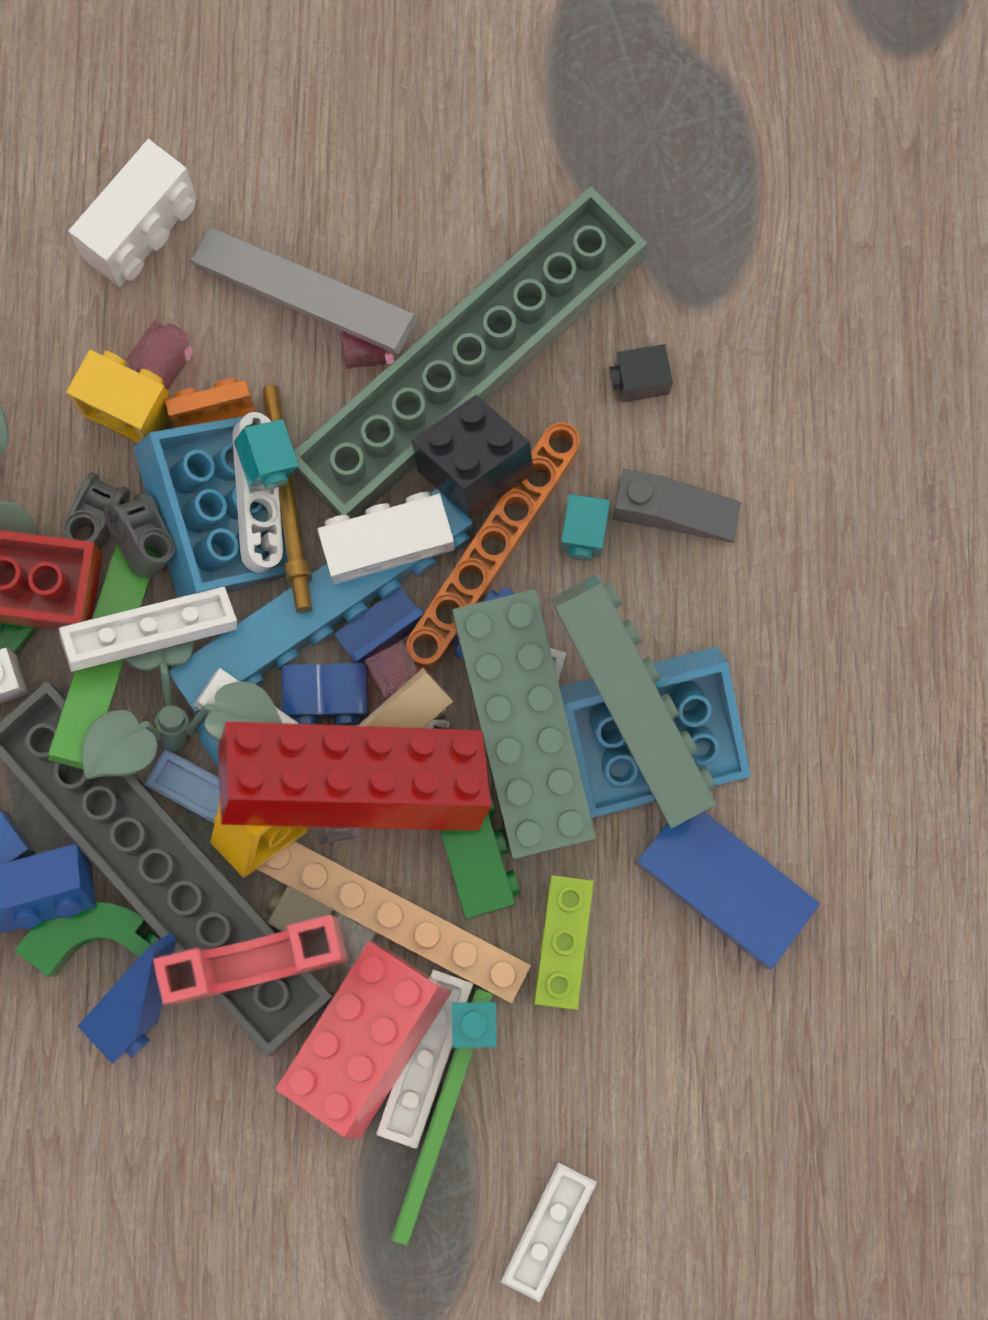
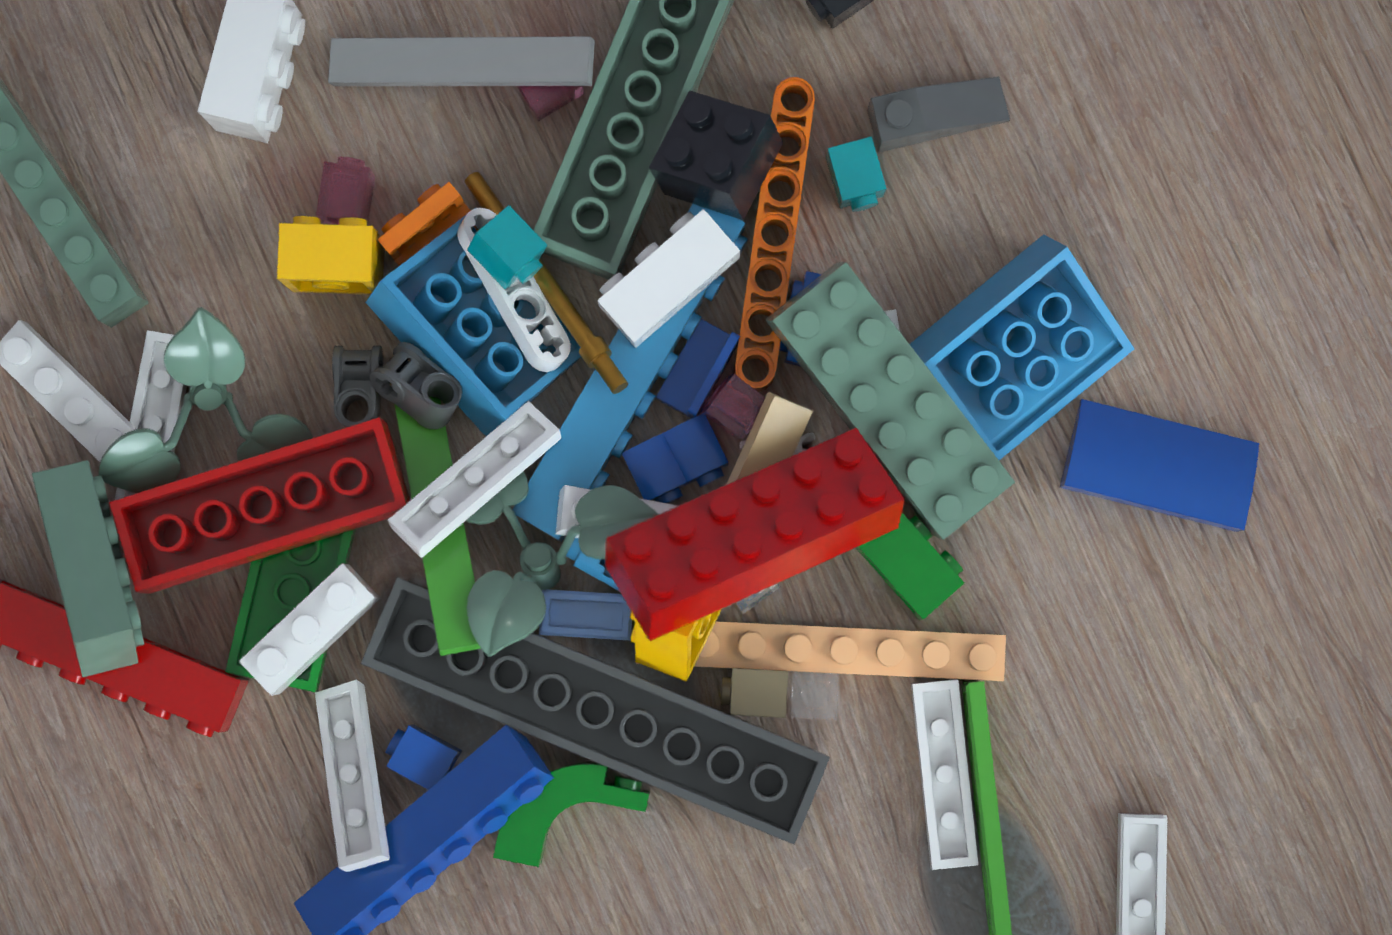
camera: 20 degrees left, 5 degrees up
blue slope [78,933,176,1064] -> none
coral arch [153,915,348,1004] -> none
coral brick [276,941,452,1139] -> none
teal brick [452,1002,497,1048] -> none
lime brick [533,875,594,1010] -> none
sand green brick [550,575,717,829] -> none

